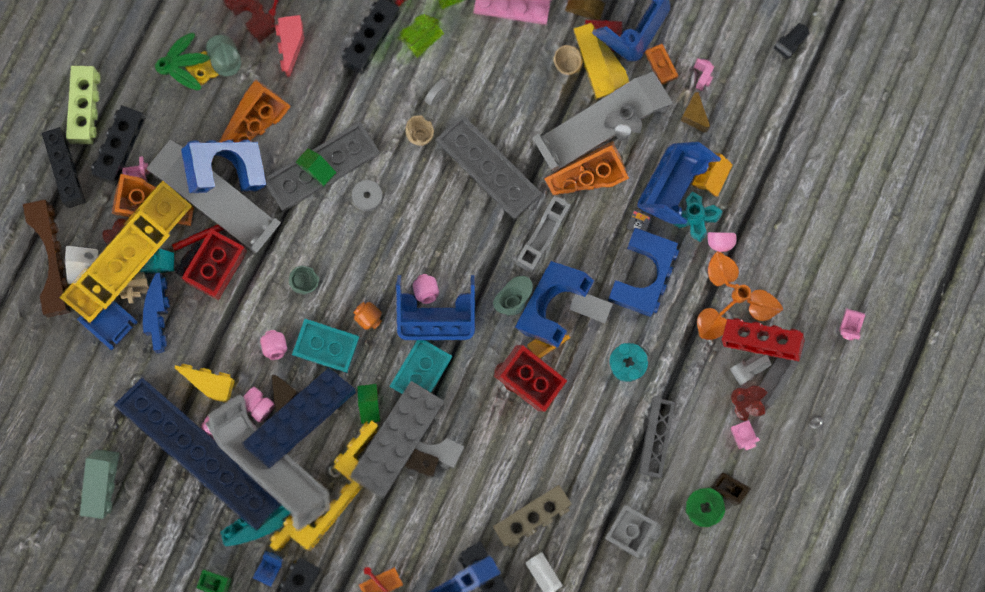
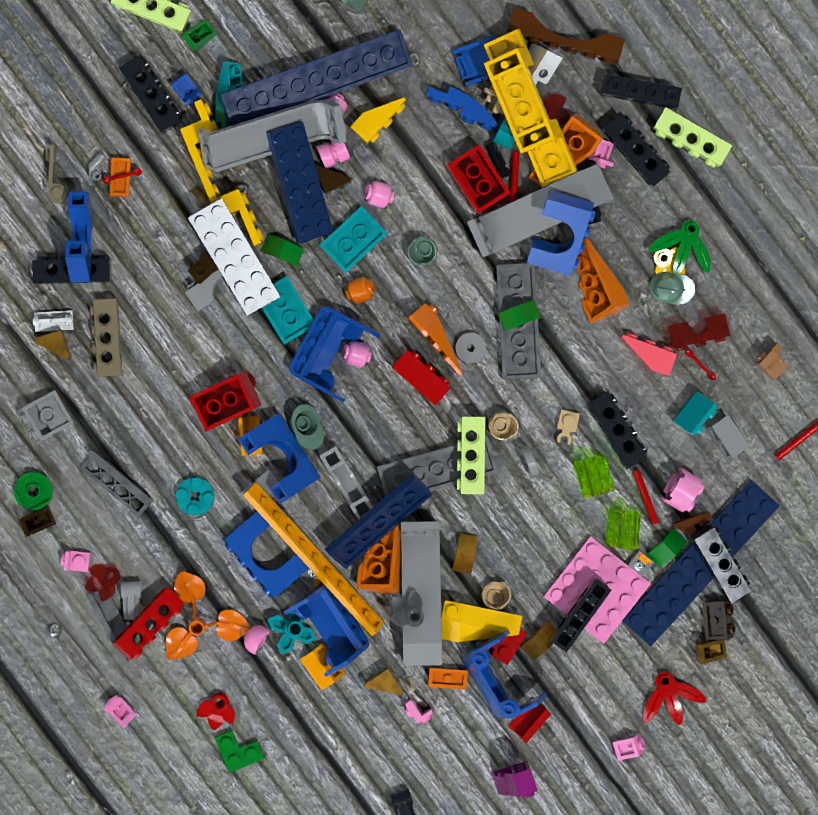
camera: 125 degrees right, 10 degrees up
none -> pearl gold slope [33,330,71,360]
none -> red plate [197,693,235,730]
none -> green plate [215,730,265,773]
none -> light orange plate [243,482,385,636]
none -> dark blue plate [325,474,433,569]
none -> red brick [392,350,451,406]
none -> orange wedge [408,303,462,376]
none -> pearl gold slope [452,533,478,574]
none -> yellowish green brick [457,417,485,494]
none -> tan plate [557,410,580,445]

